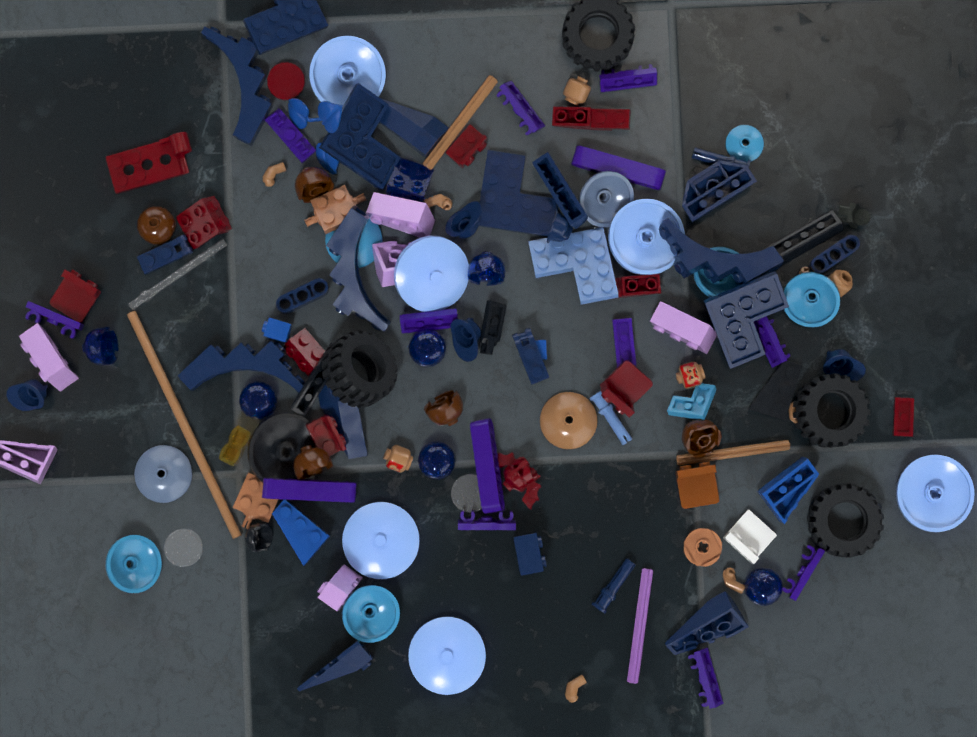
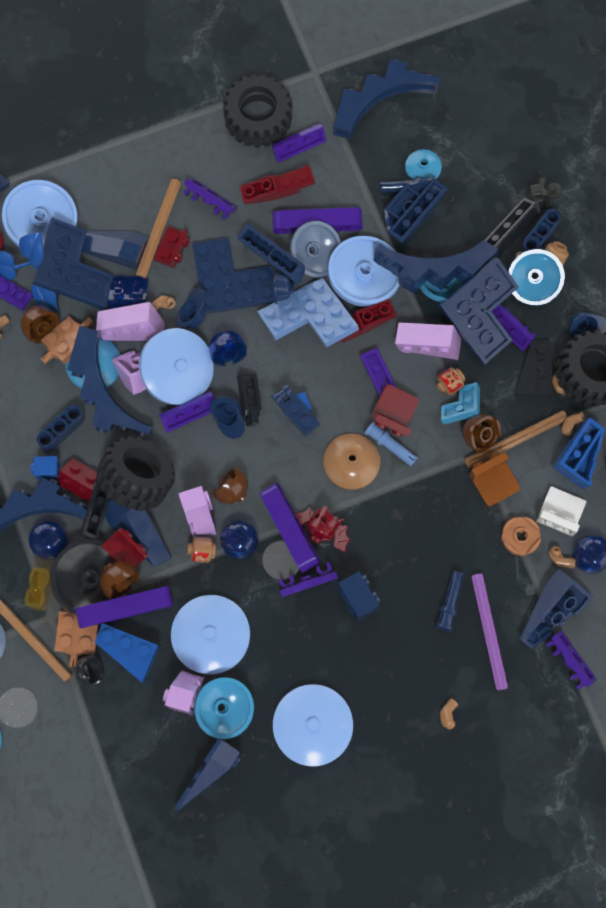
camera: 20 degrees left, 10 degrees down
clear blue cylinder [408,329,446,367] -> none
medium nougat head [563,76,591,106] -> none
none -> lavender wedge [178,486,216,538]
none -> dark blue arch [333,59,440,139]
none -> medium nougat arm [561,412,585,437]

